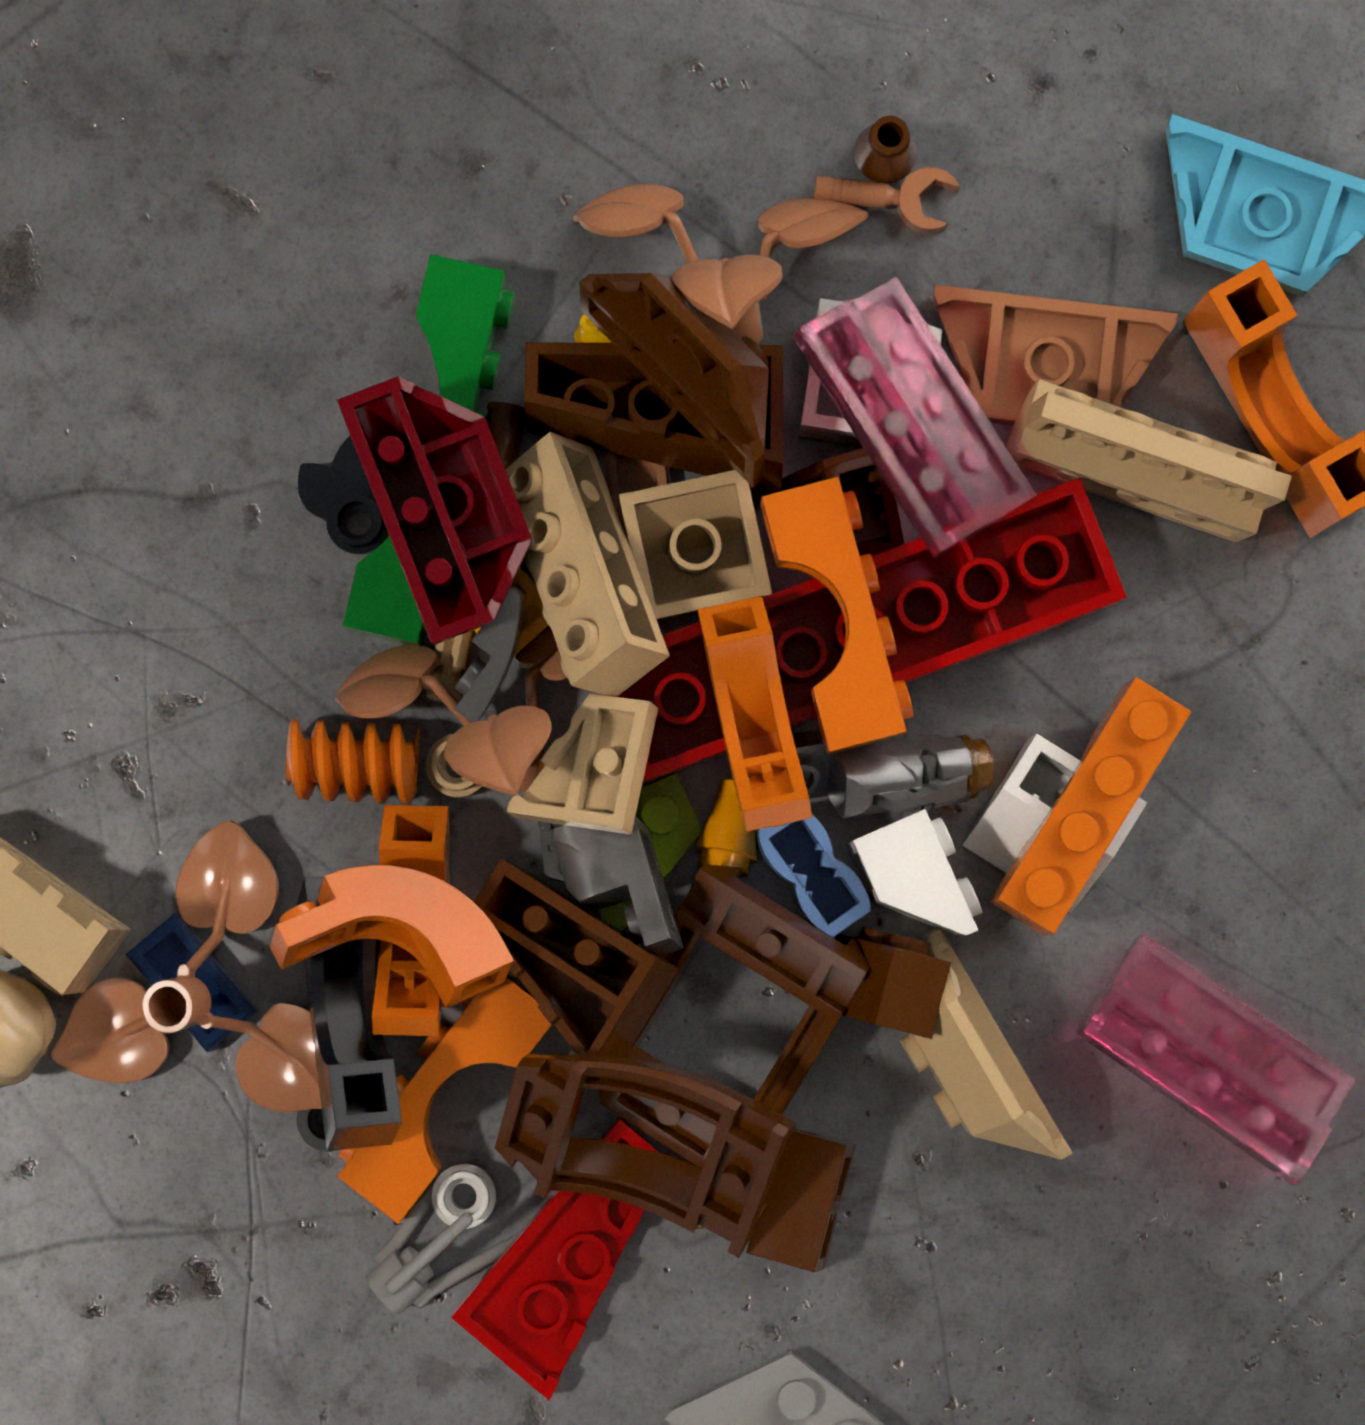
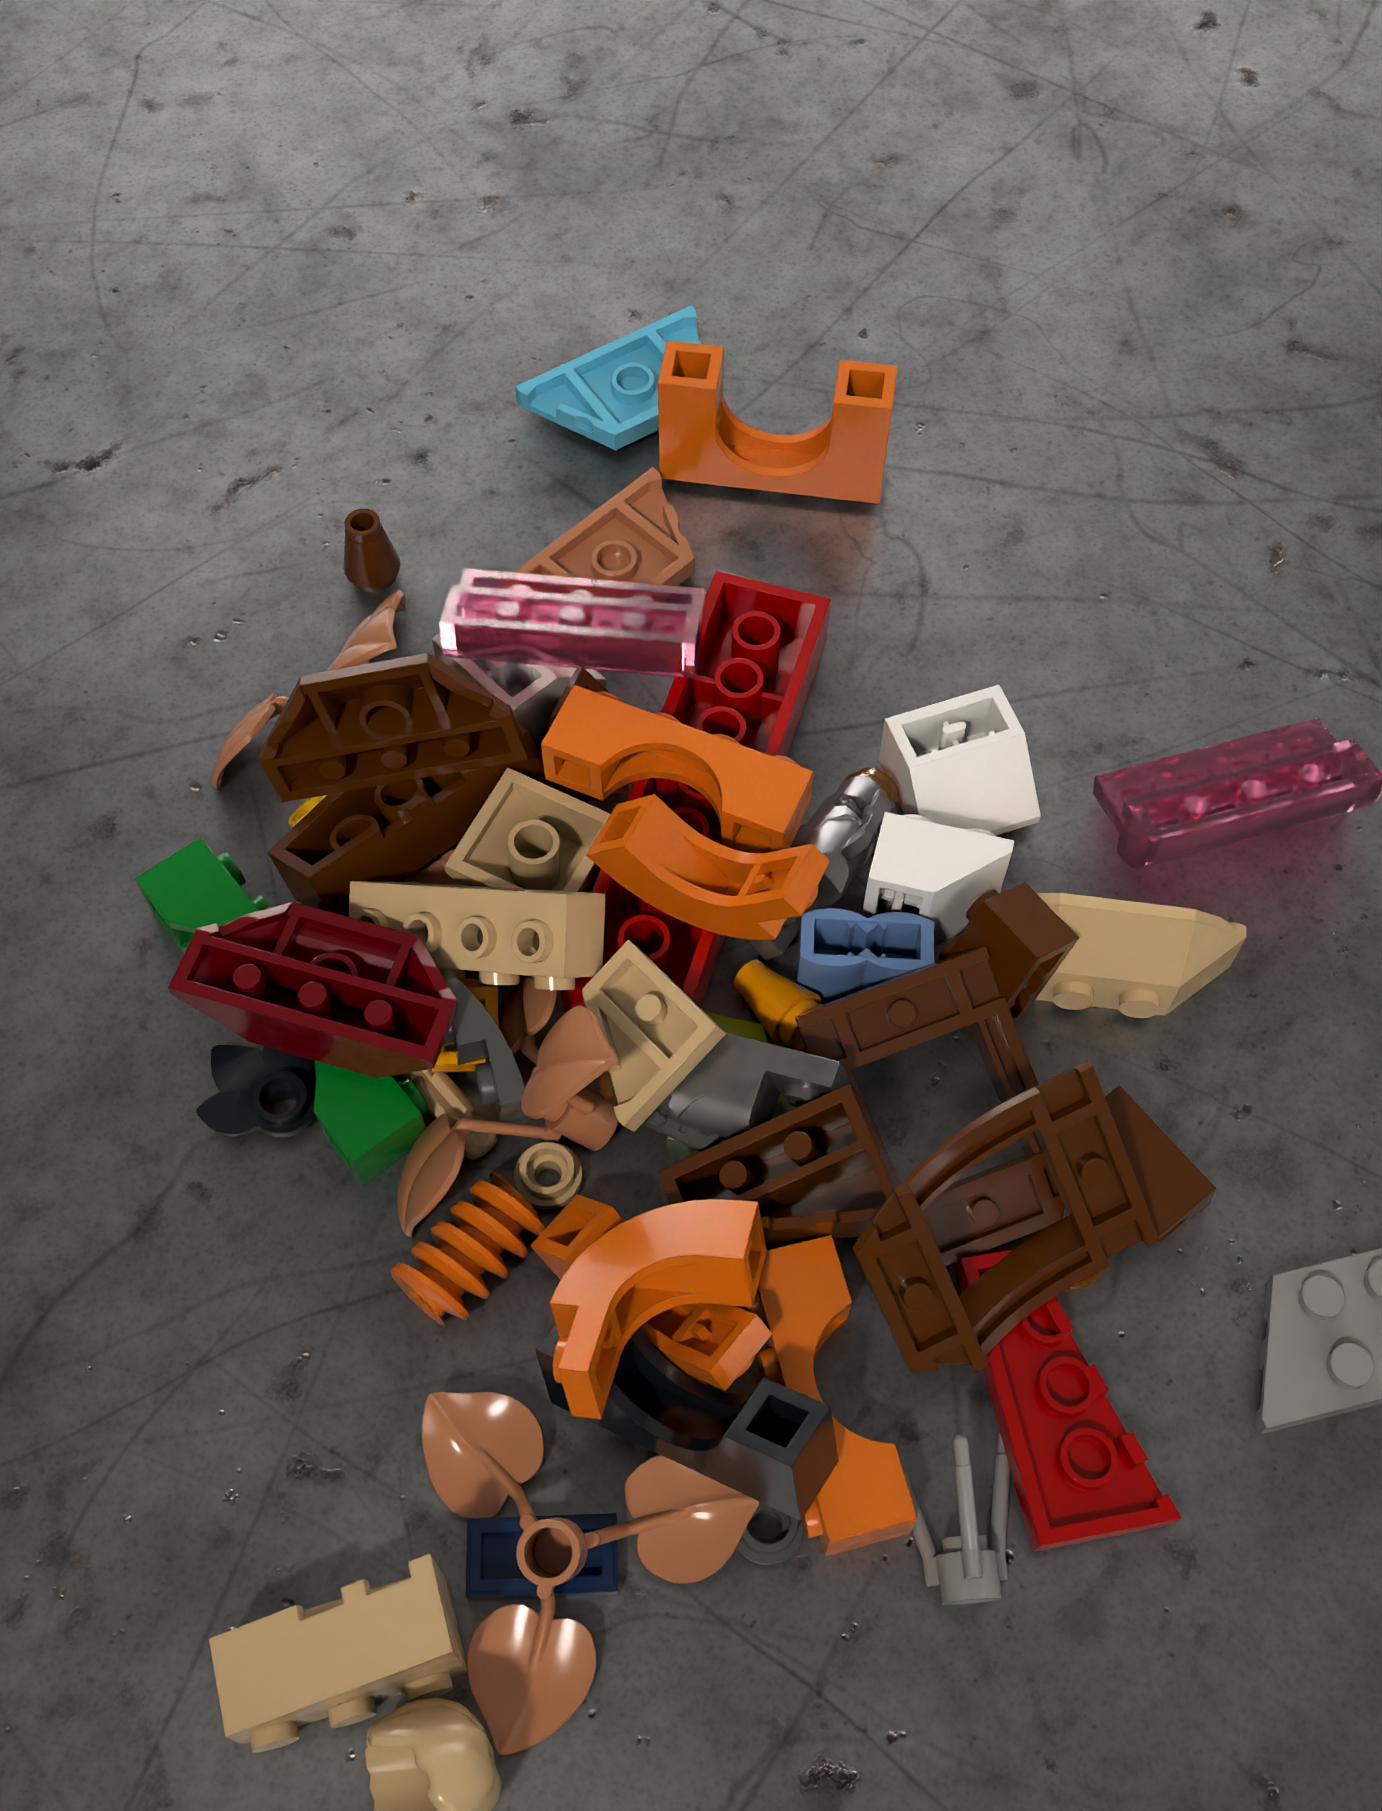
camera: 50 degrees left, 25 degrees down
white plate [432,1163,496,1229] -> none
nougat piece [814,167,960,235] -> none
orange arch [989,677,1192,936] -> none
tan brick [1001,379,1292,543] -> none

